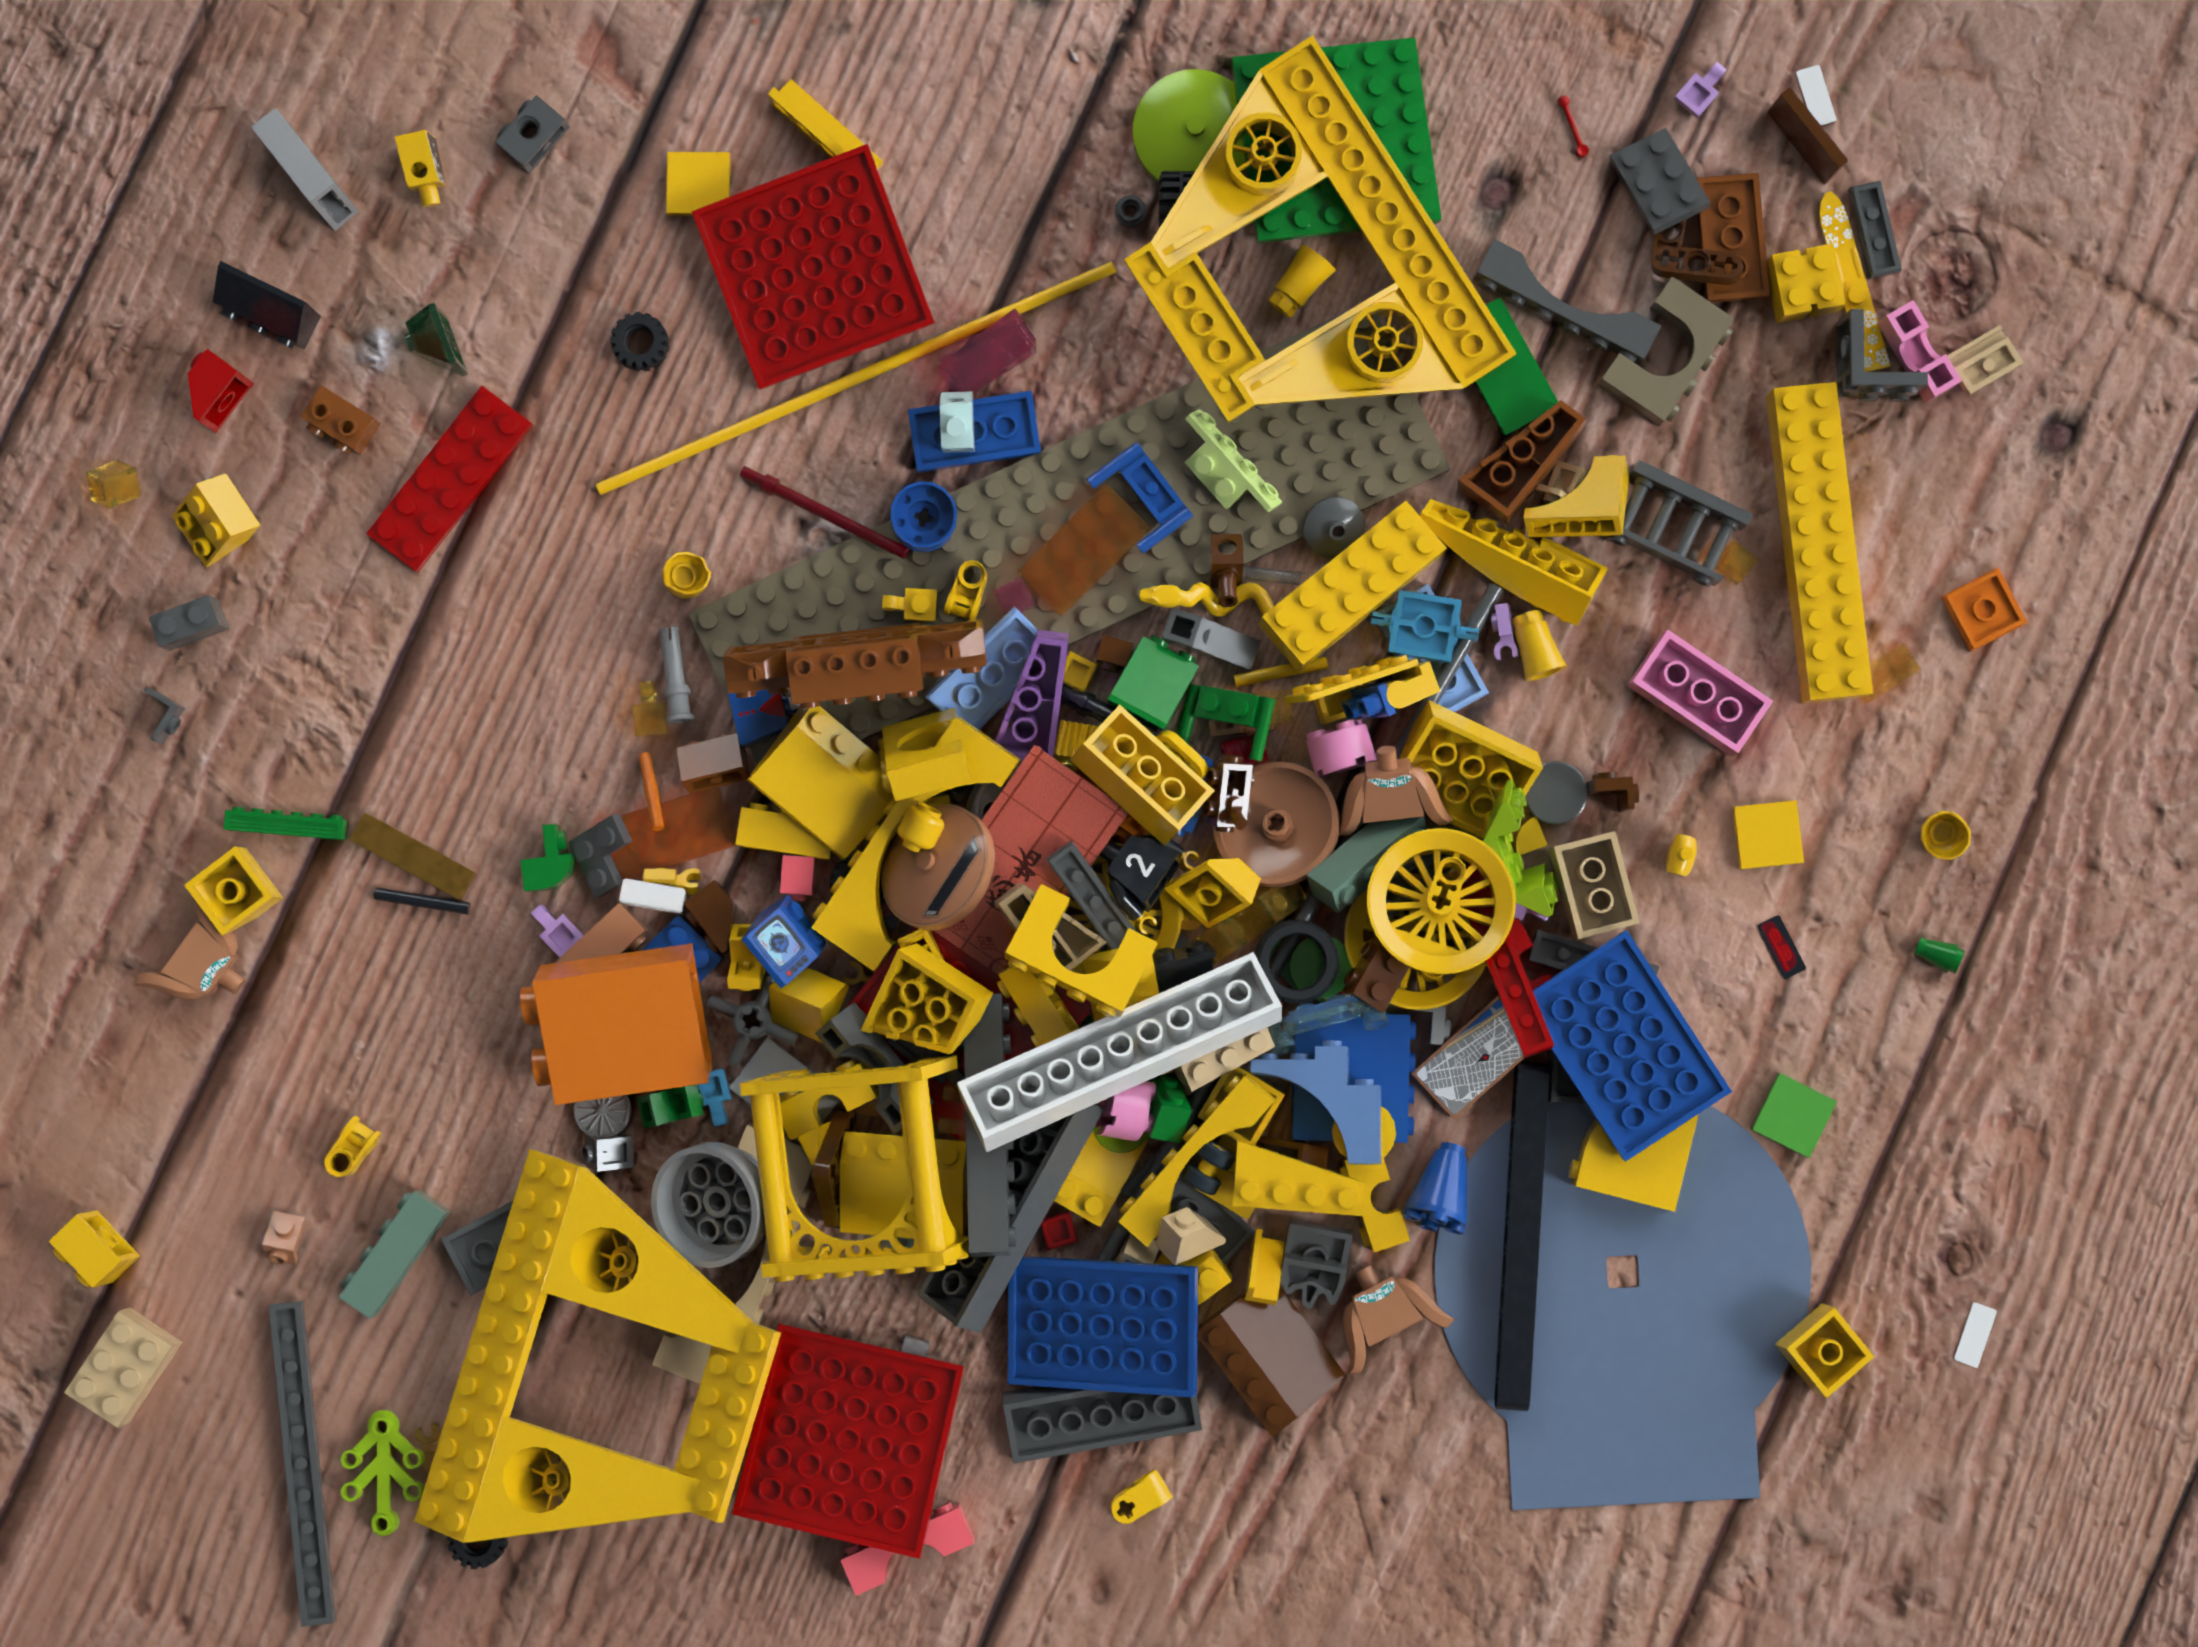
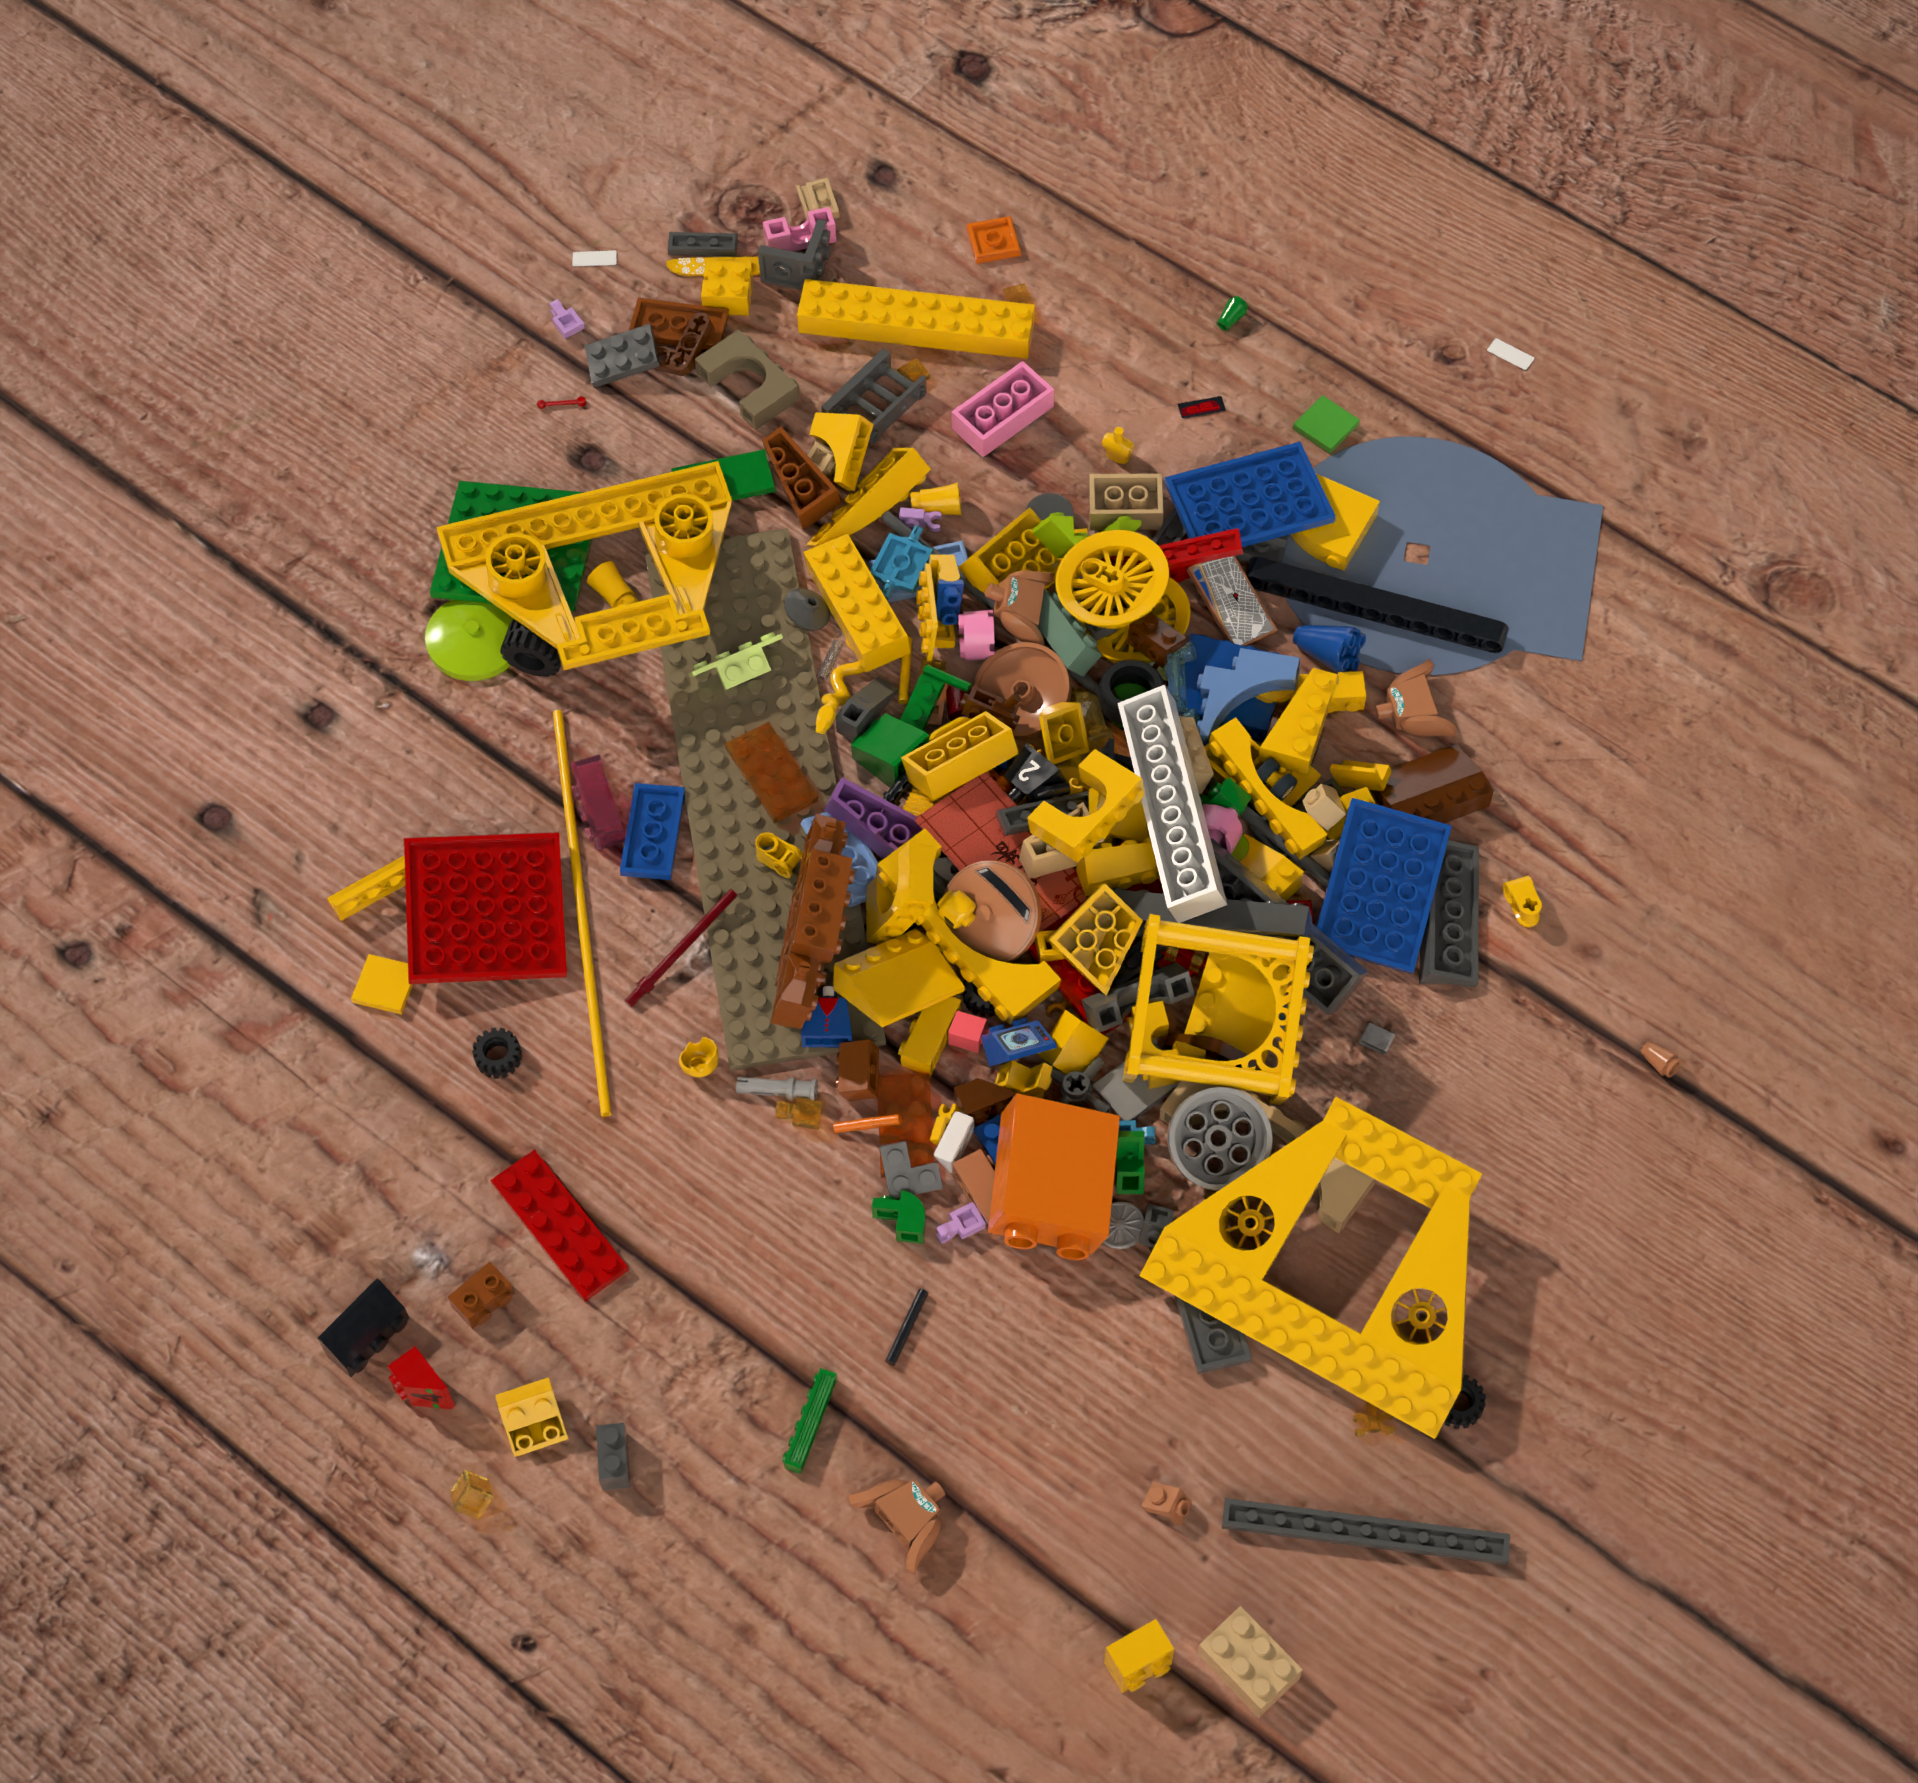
camera: 70 degrees left, 25 degrees down
dark grey bracket [144,687,185,744] -> none
yellow slope [184,846,283,936] -> none
light grey slope [251,108,359,231] -> none
yellow piece [324,1115,382,1177] -> none
sand green brick [339,1190,451,1319] -> none
lime plant [340,1410,425,1536] -> none
pearl gold tile [349,812,477,900] -> none
yellow torso [394,130,445,208] -> none
clear green slope [404,303,468,376] -> none
dark grey brick [495,95,570,174] -> none
red plate [732,1323,965,1559] -> none
coral arch [840,1502,975,1596] -> none
yellow plate [882,588,937,623] -> none
blue wheel [890,481,957,552] -> none
light aqua torso [940,391,975,453] -> none
clear pink tile [993,577,1035,615] -> none
blue plate [1086,441,1193,554] -> none
reddish brown plate [1096,634,1134,673] -> none
dark grey plate [1115,195,1146,227] -> none
reddish brown bracket [1210,534,1244,607] -> none
dark grey plate [1280,1219,1353,1310] -> none
light grey bracket [1412,1006,1450,1045] -> none
dark grey arch [1474,239,1661,365] -> none
reddish brown bracket [1586,772,1639,813] -> none
yellow tile [1732,800,1804,870] -> none
reddish brown tile [1767,88,1848,185] -> none
yellow brick [1775,1303,1874,1398] -> none
yellow hair [1920,811,1971,860] -> none

